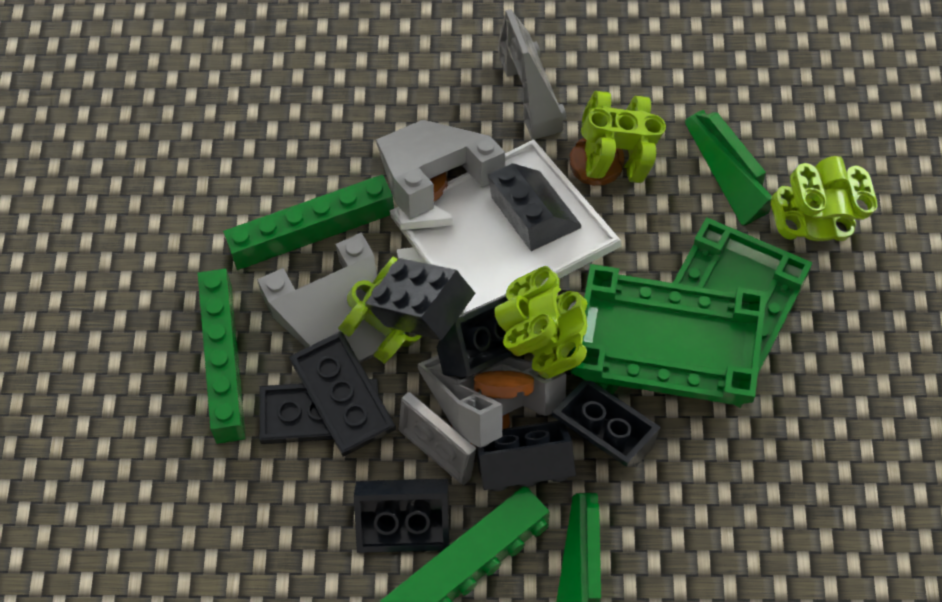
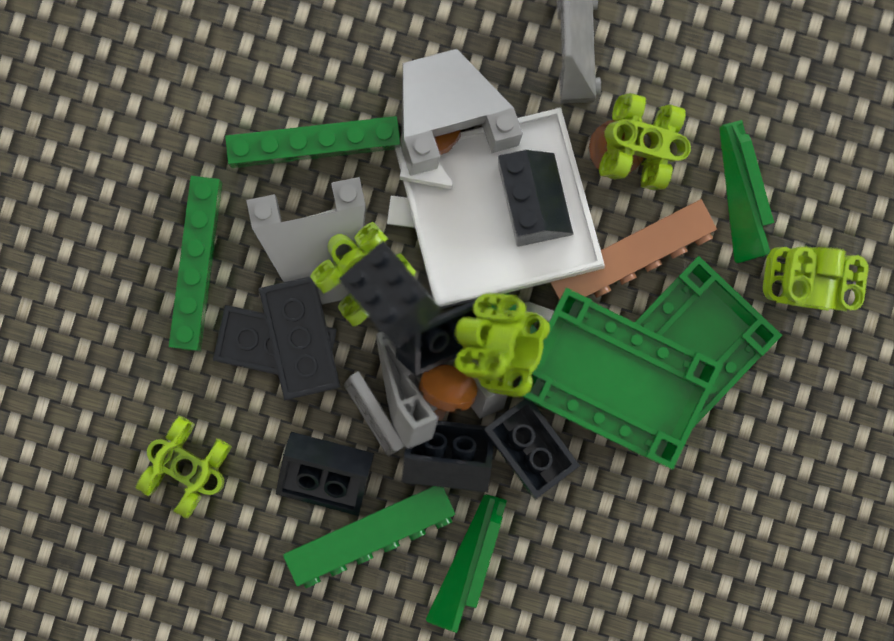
camera: 10 degrees right, 25 degrees up
none -> lime piece [135,416,232,519]
none -> nougat brick [548,199,717,302]

